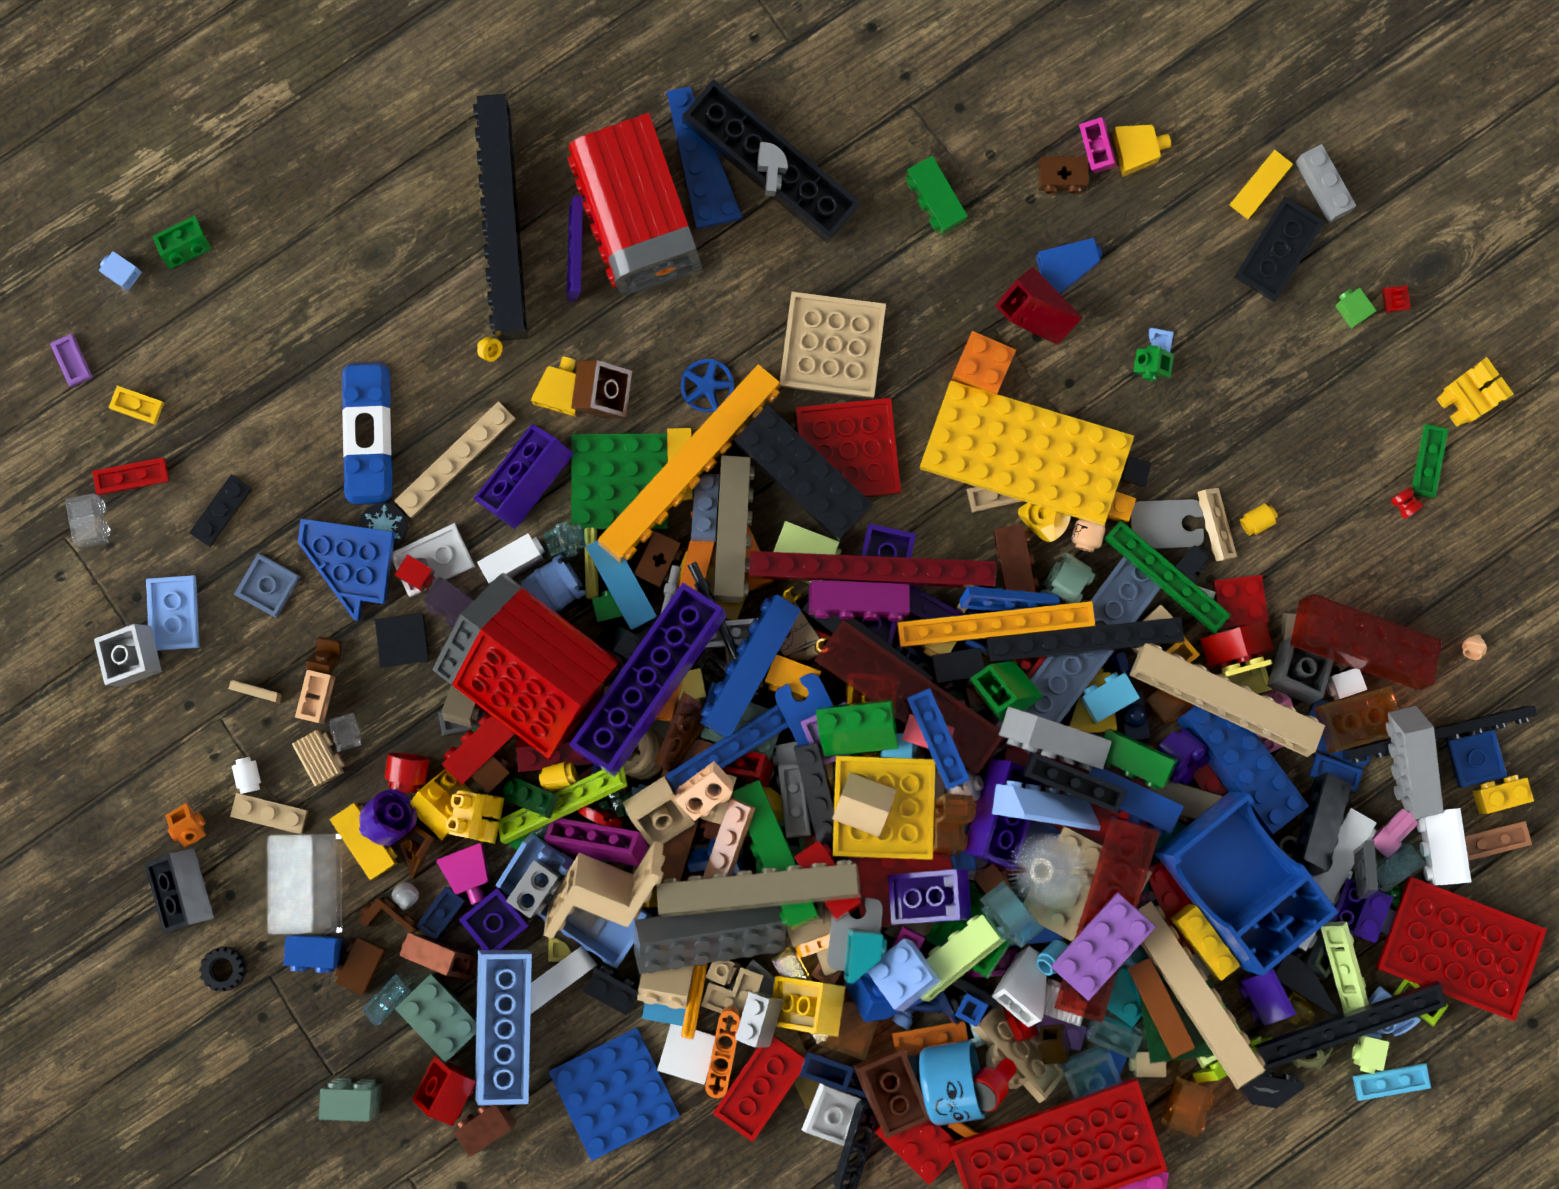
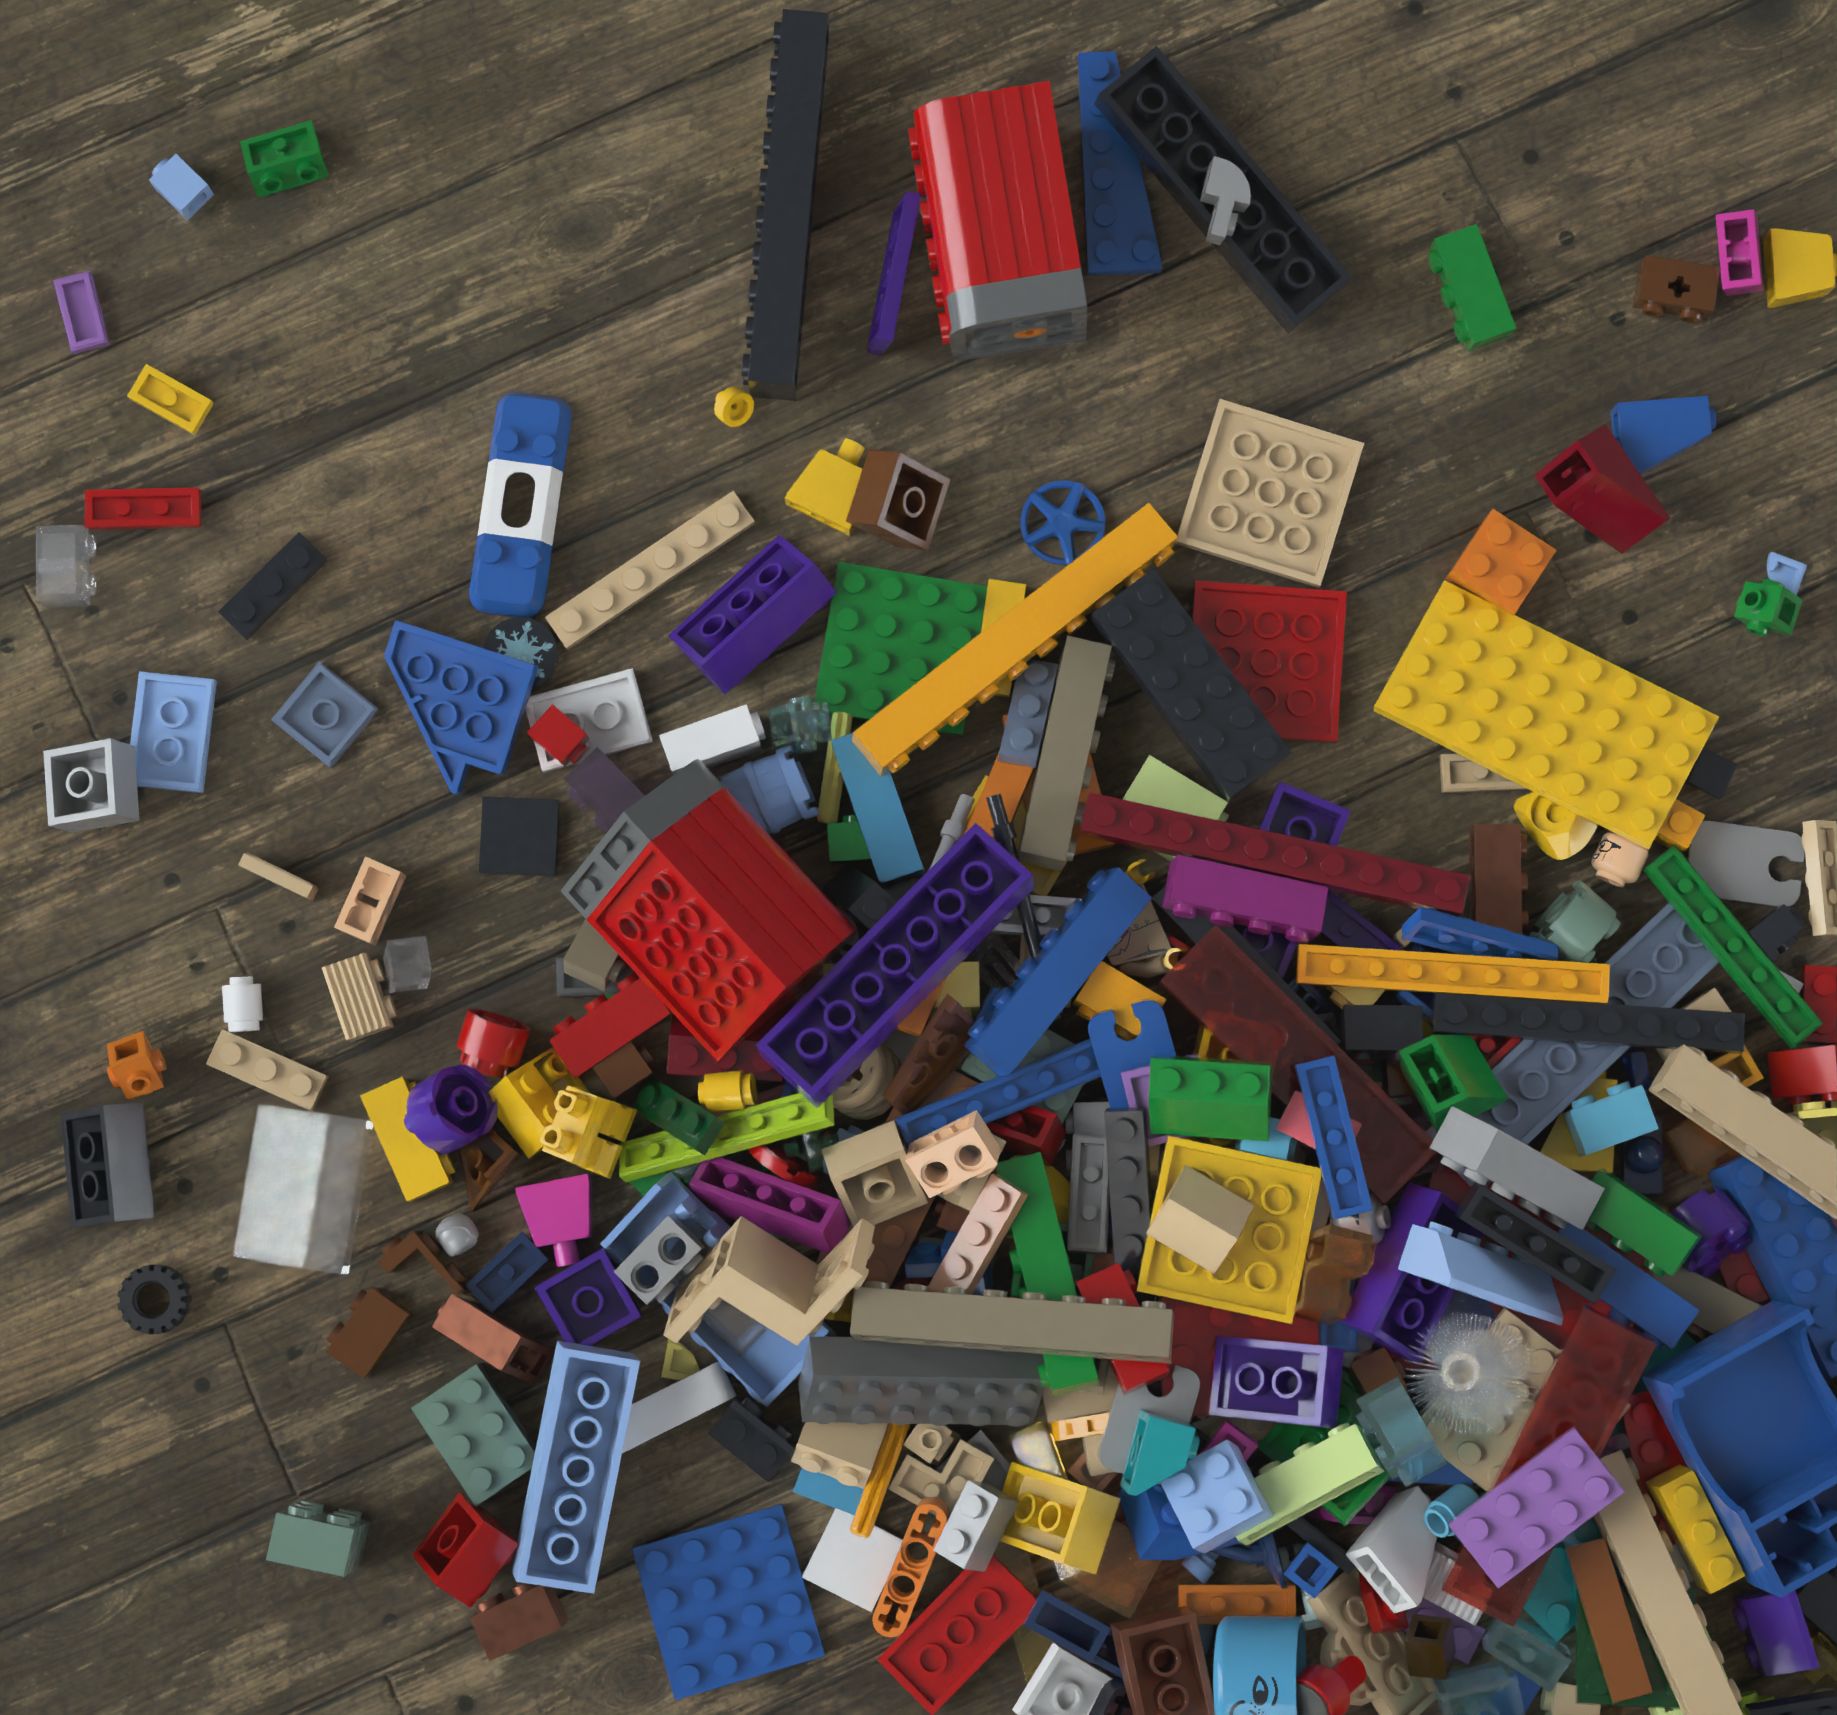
camera: 10 degrees right, 0 degrees up
blue brick [283,934,344,973] -> none
reddish brown bracket [306,636,341,675] -> none
clear light blue plate [362,974,412,1027] -> none
reddish brown brick [634,531,683,589] -> none

